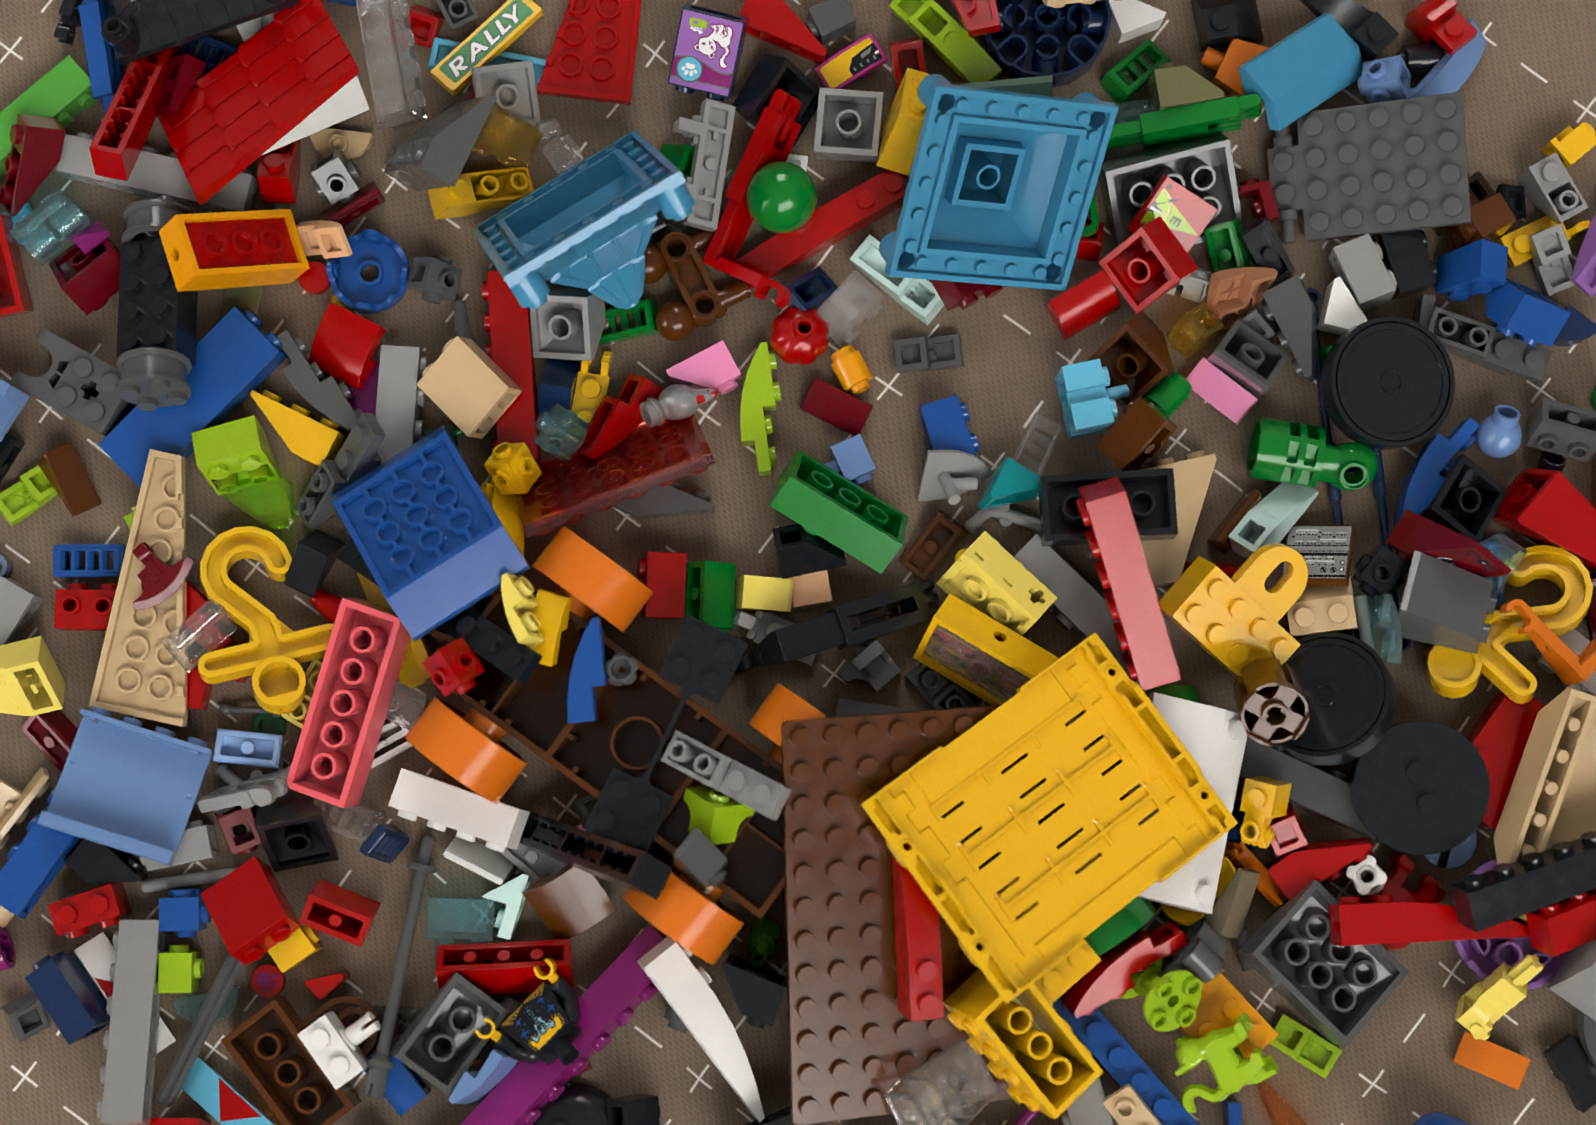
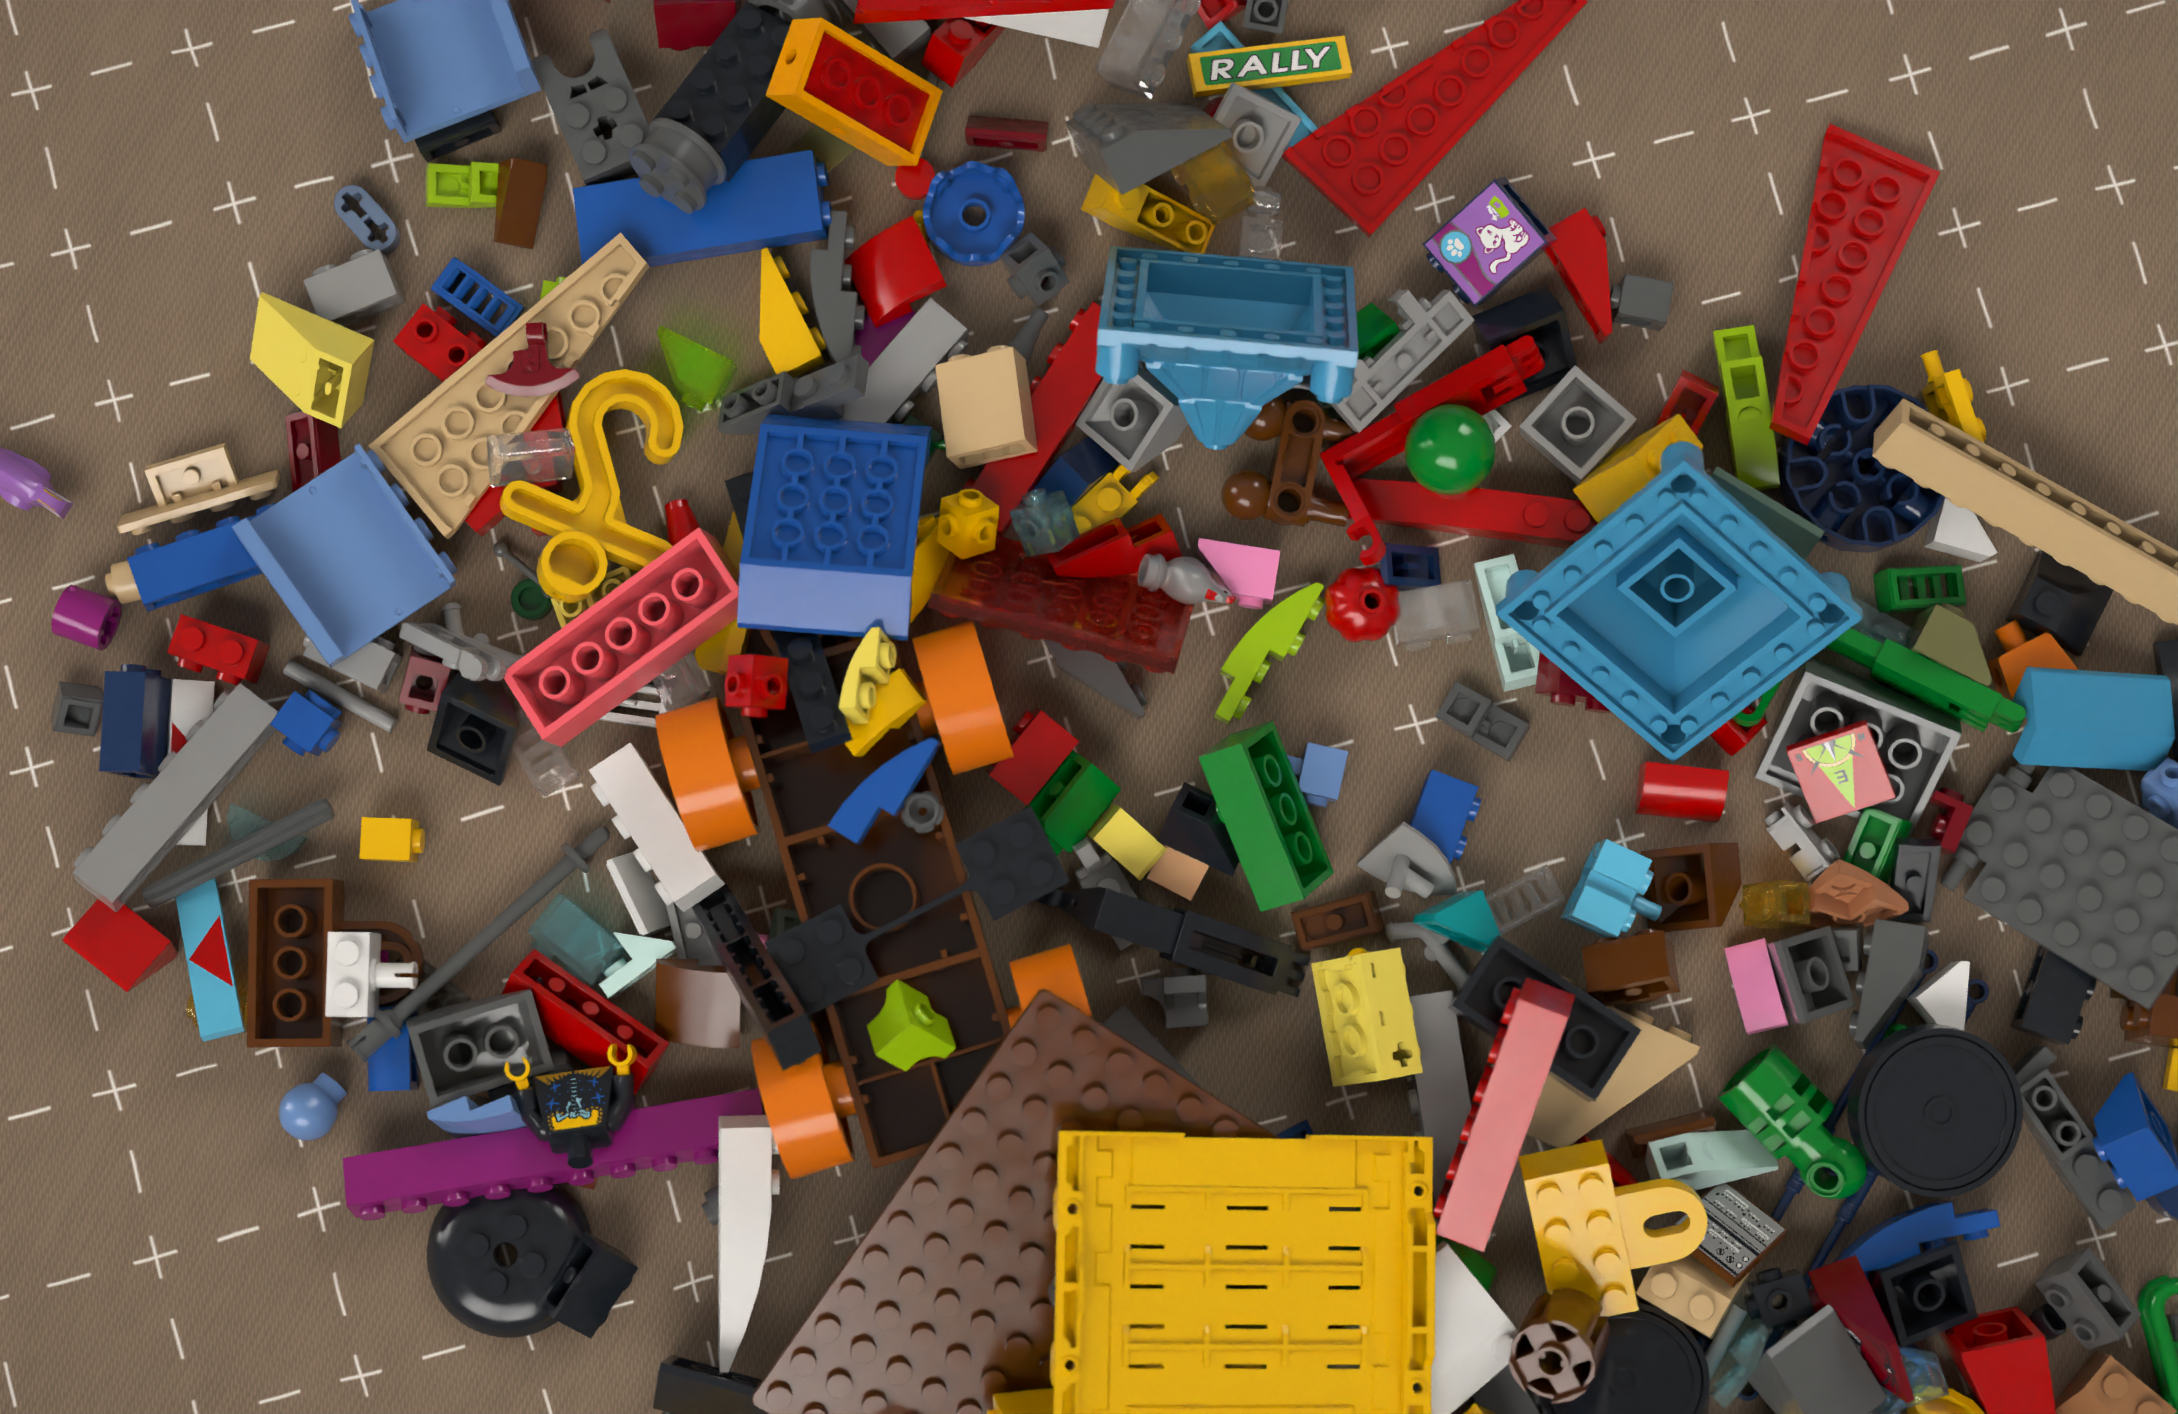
camera: 40 degrees right, 0 degrees up
black slope [64,839,147,884] -> none
lime brick [158,944,204,993] -> none
lime slope [191,415,280,496] -> none
red brick [200,856,301,965] -> none
light blue slope [213,728,284,769] -> none
red tile [251,964,286,998] -> none
black slope [284,529,345,598] -> none
light nougat slope [296,220,353,259] -> none
red brick [299,879,381,947] -> none
red slope [304,971,350,1000] -> none
tan plate [310,128,374,162] -> none
brick [311,148,362,205] -> none
dark blue slope [359,824,410,863] -> none
green slope [599,299,659,345] -> none
light grey slope [661,730,792,821] -> none
dark grey slope [673,827,728,891] -> none
black slope [722,954,788,1029] -> none
piece [749,915,779,966] -> none
dark red slope [801,378,873,436] -> none
slope [815,33,889,89] -> none
light orange brick [830,345,873,395] -> none
red slope [892,844,944,1022] -> none
dark grey slope [905,662,976,709] -> none
yellow brick [913,593,1059,705] -> none
red slope [1099,217,1199,314] -> none
green brick [1144,372,1192,418] -> none
light grey brick [1328,233,1397,311] -> none
blue brick [1436,239,1508,302] -> none
medium blue piece [1476,405,1522,458] -> none

